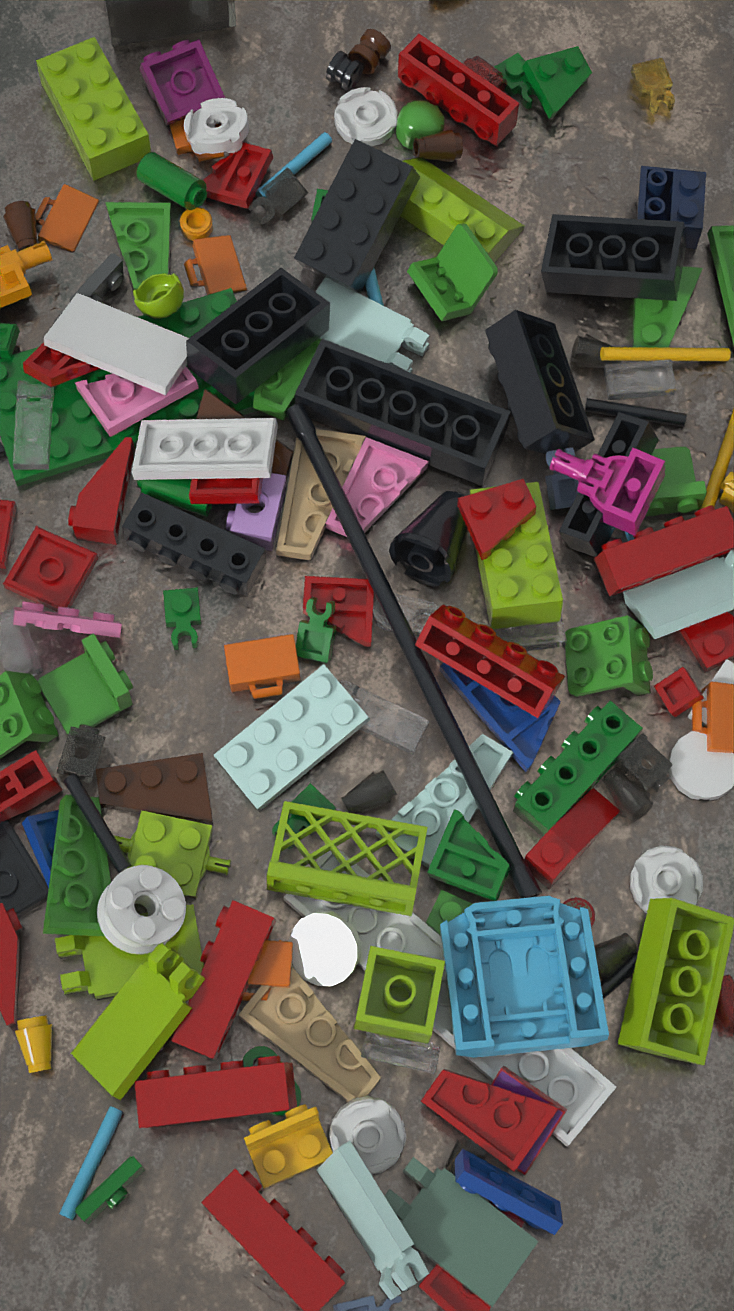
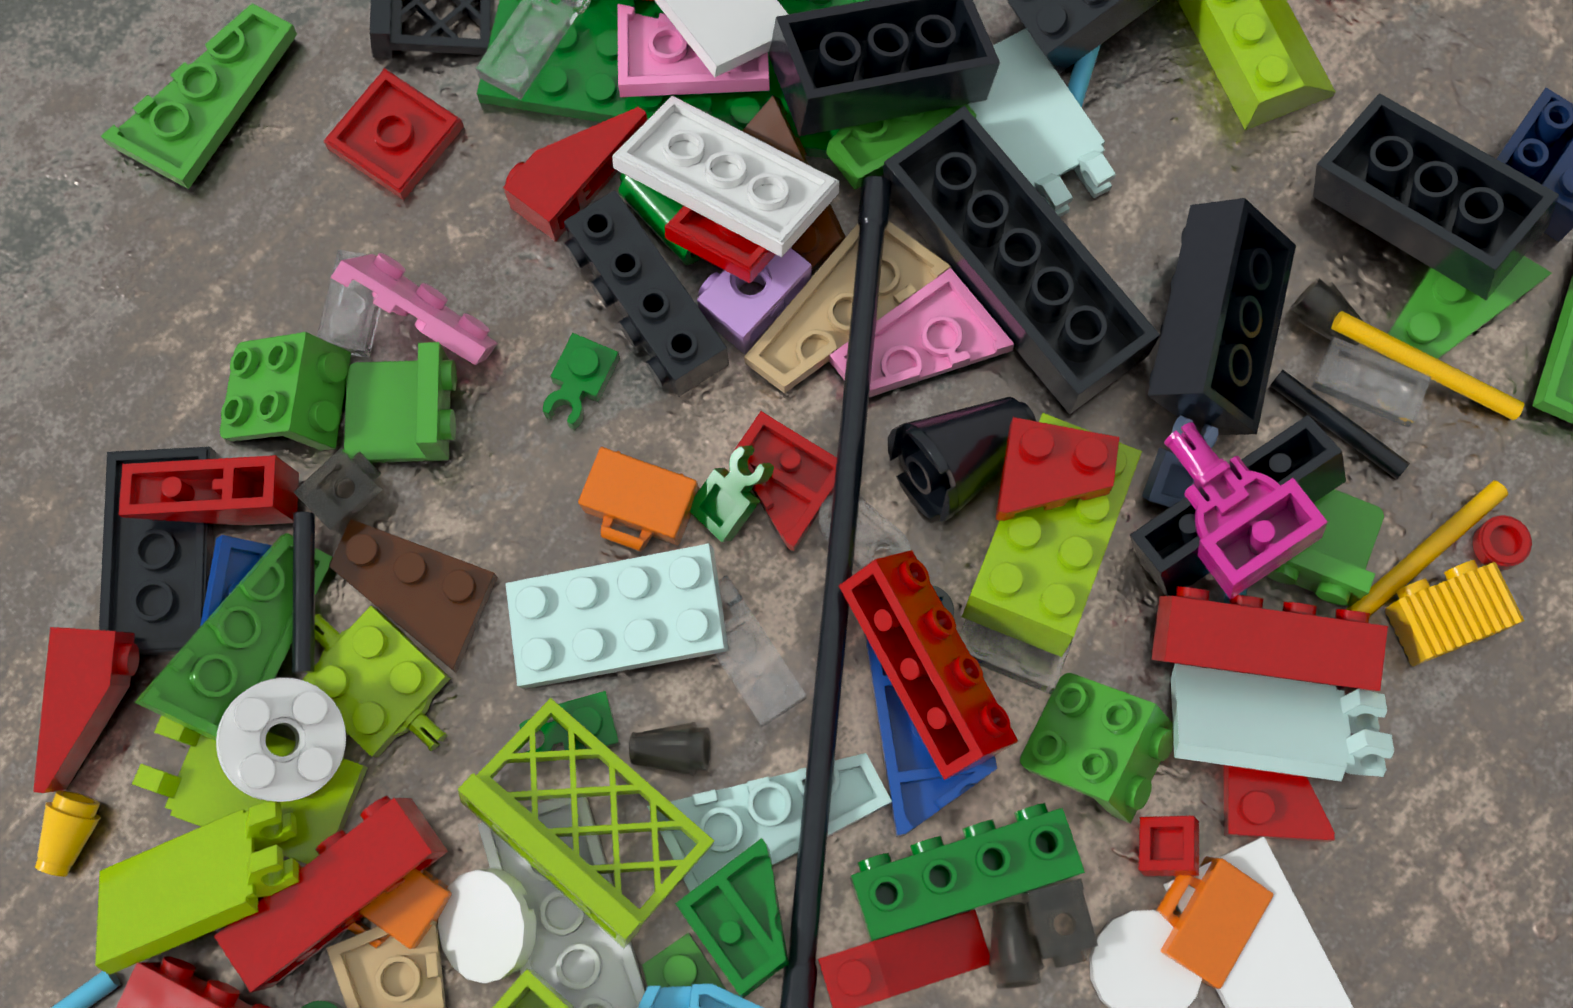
camera: 35 degrees right, 5 degrees up
red tile [3,526,98,612] -> none
bright green bracket [407,223,498,321] -> none

